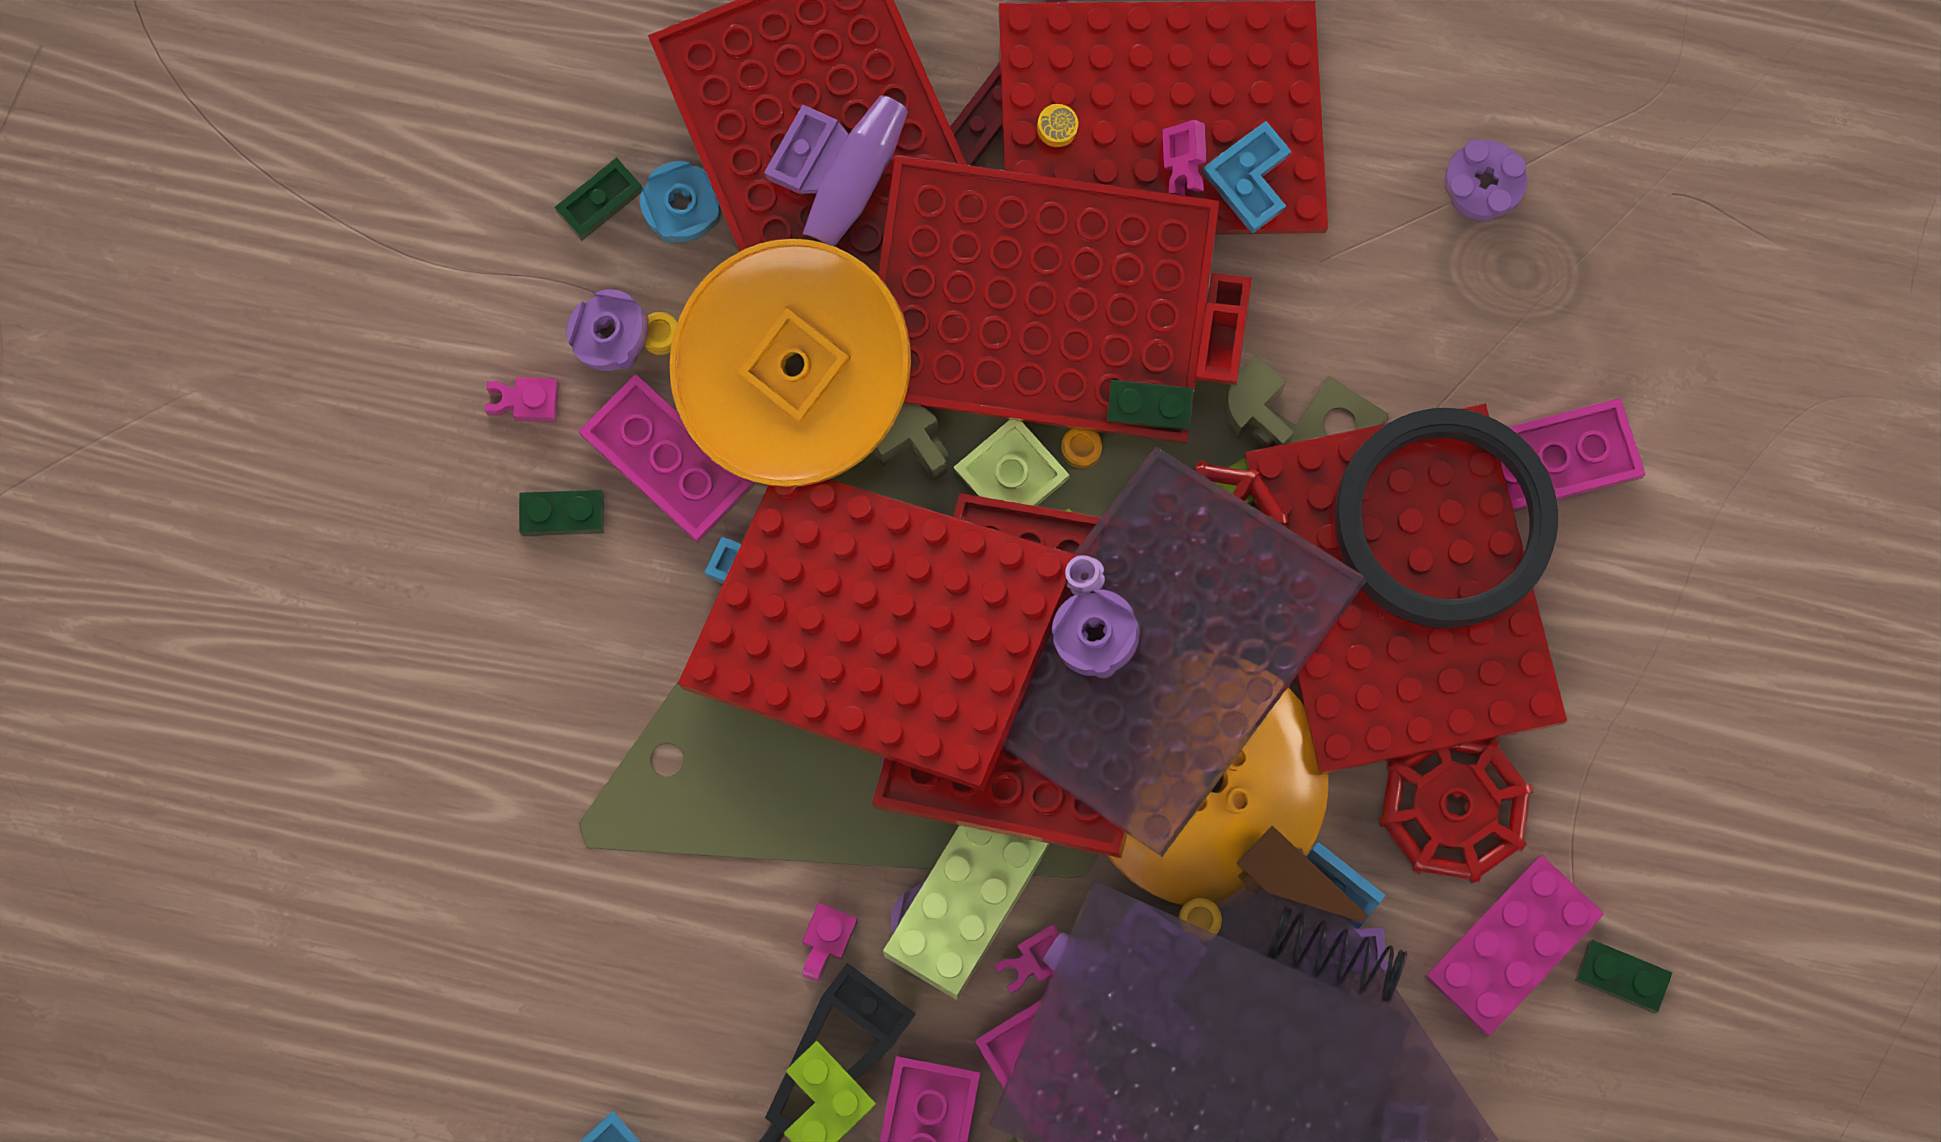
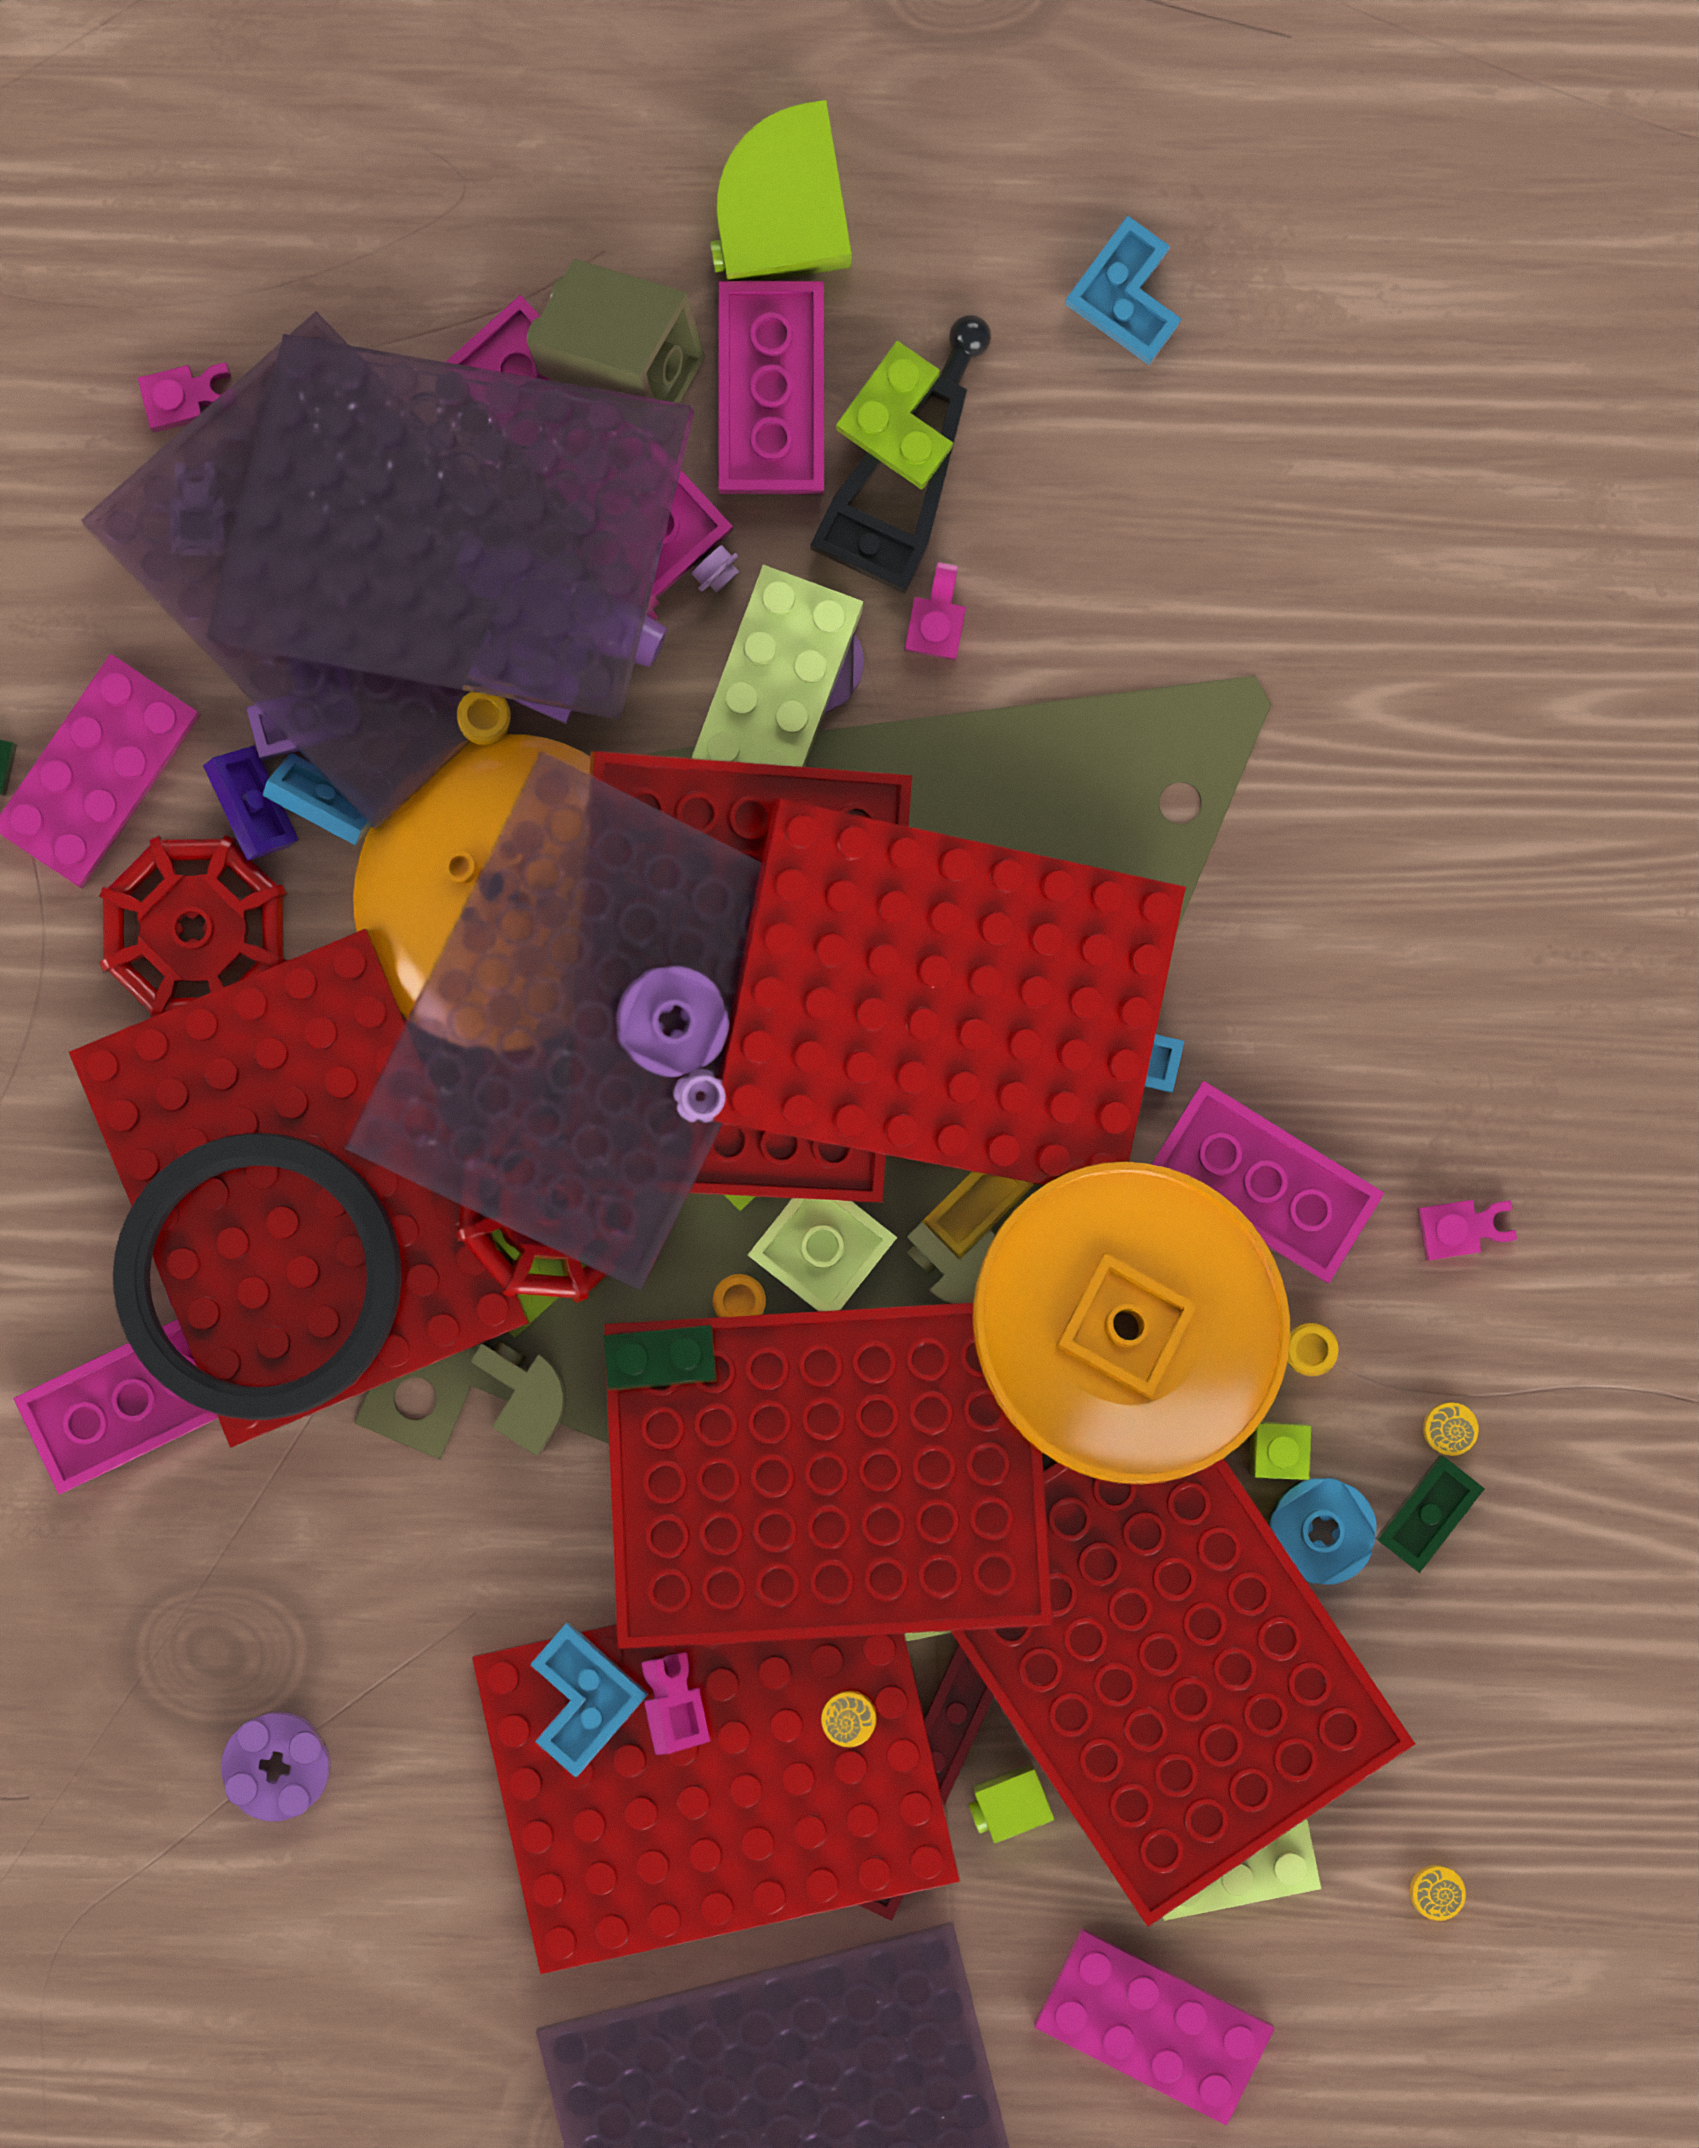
camera: 165 degrees right, 10 degrees up
dark green plate [519,490,604,536] -> none
medium lavender plate [567,289,649,371] -> none
medium lavender plate [764,96,908,247] -> none
dark pink plate [994,924,1060,994] -> none
red slope [1196,273,1252,385] -> none
reddish brown slope [1237,826,1368,924] -> none
black piece [1267,906,1408,1004] -> none
none -> dark purple plate [203,745,299,861]
none -> lavender plate [691,545,739,593]
none -> yellow tile [921,1171,1034,1259]
none -> lime brick [968,1763,1055,1844]
none -> lime brick [1249,1422,1311,1480]
none -> tile [1423,1402,1479,1456]

